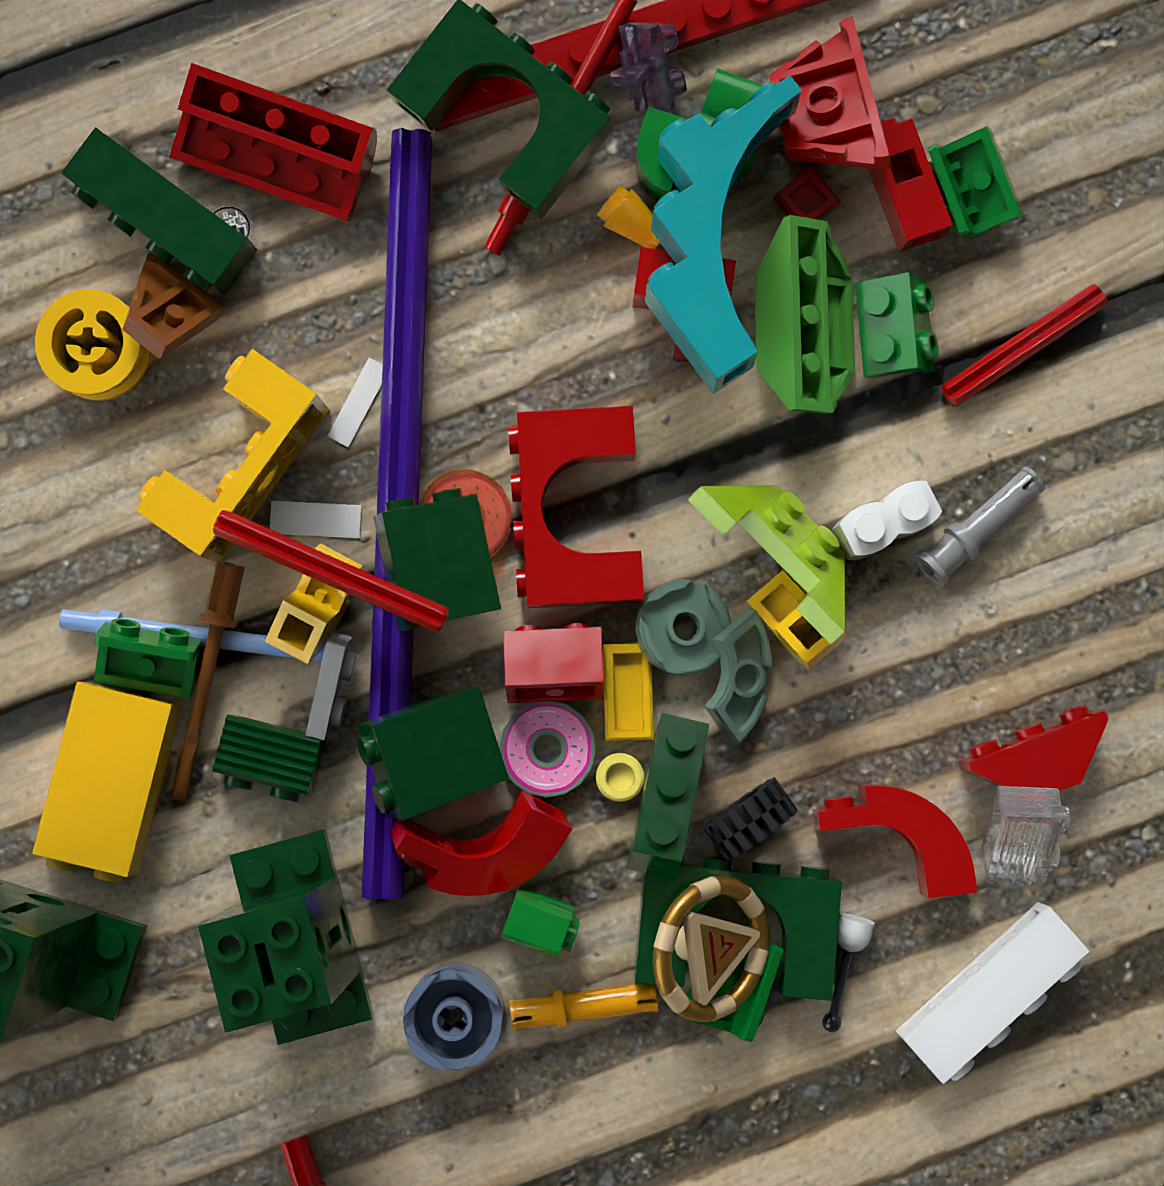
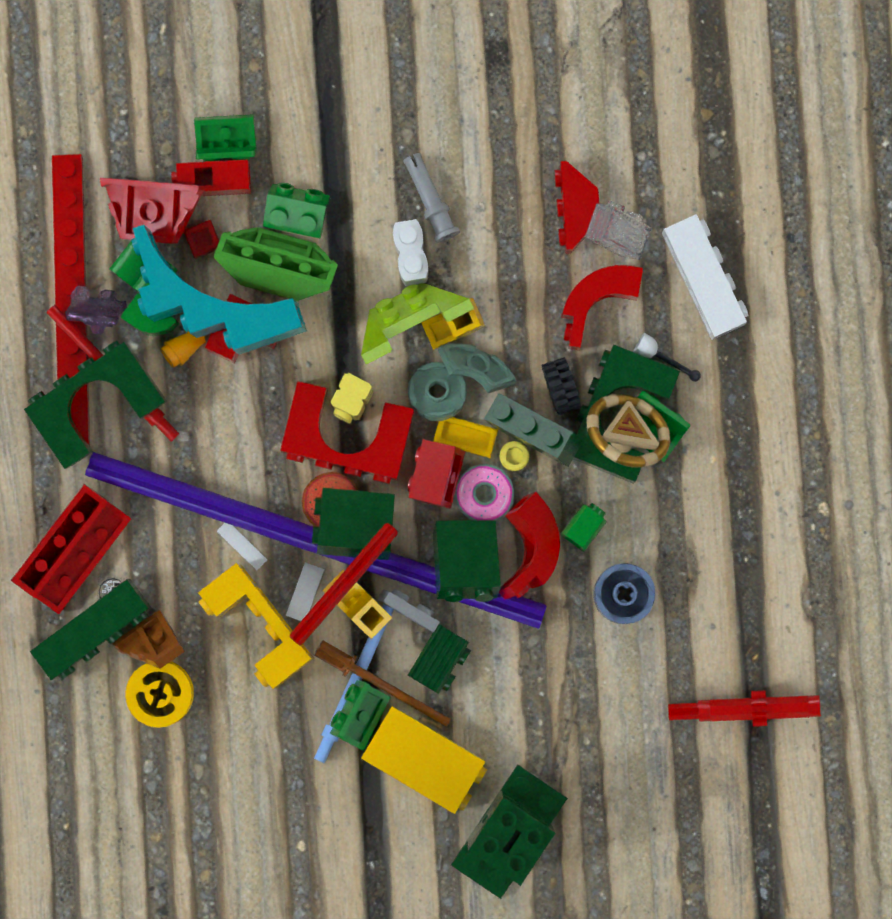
camera: 70 degrees left, 0 degrees up
dark green brick [198,829,374,1045] -> none
light orange pin [509,983,658,1032] -> none
red axle [941,284,1108,407] -> none
none -> light yellow brick [331,373,373,424]

